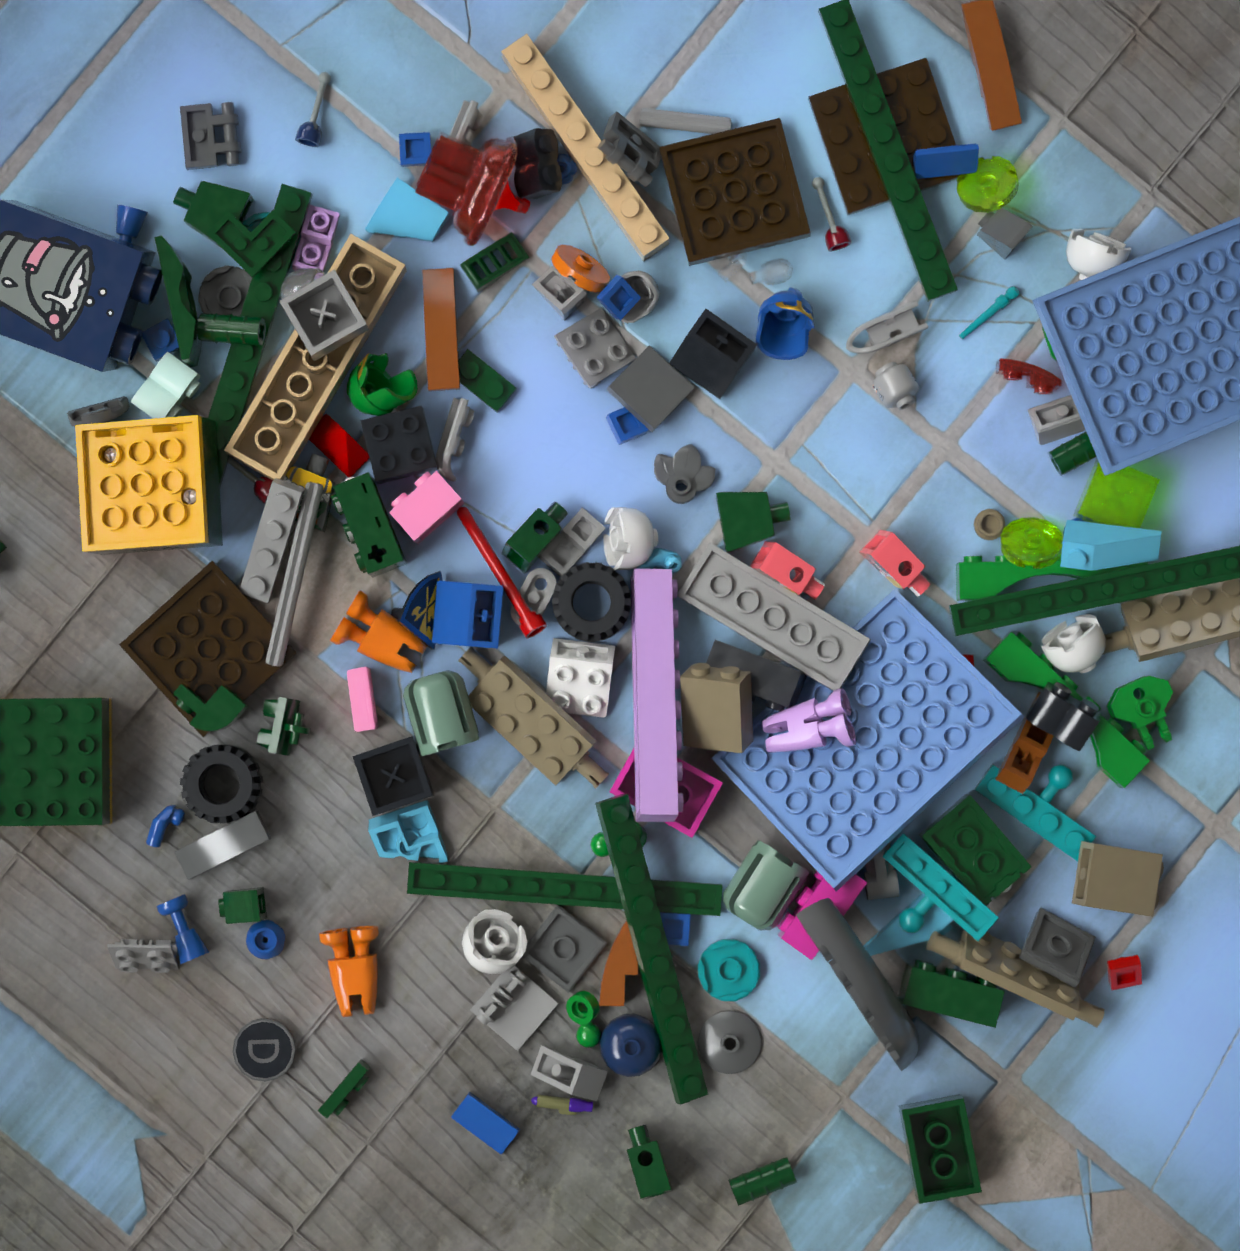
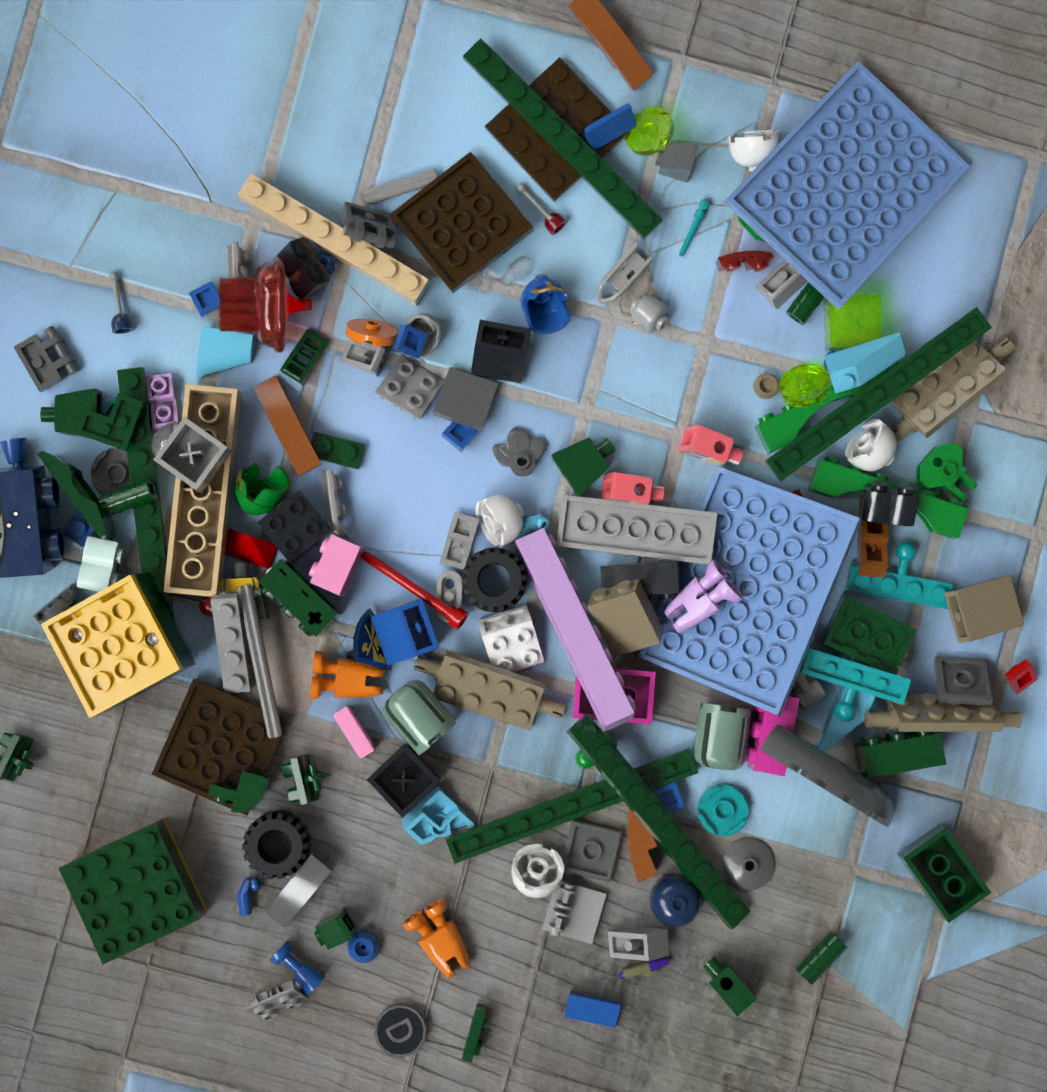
camera: 25 degrees left, 0 degrees up
dark green torso [501,502,568,574] -> none
green plate [566,991,601,1048] -> none

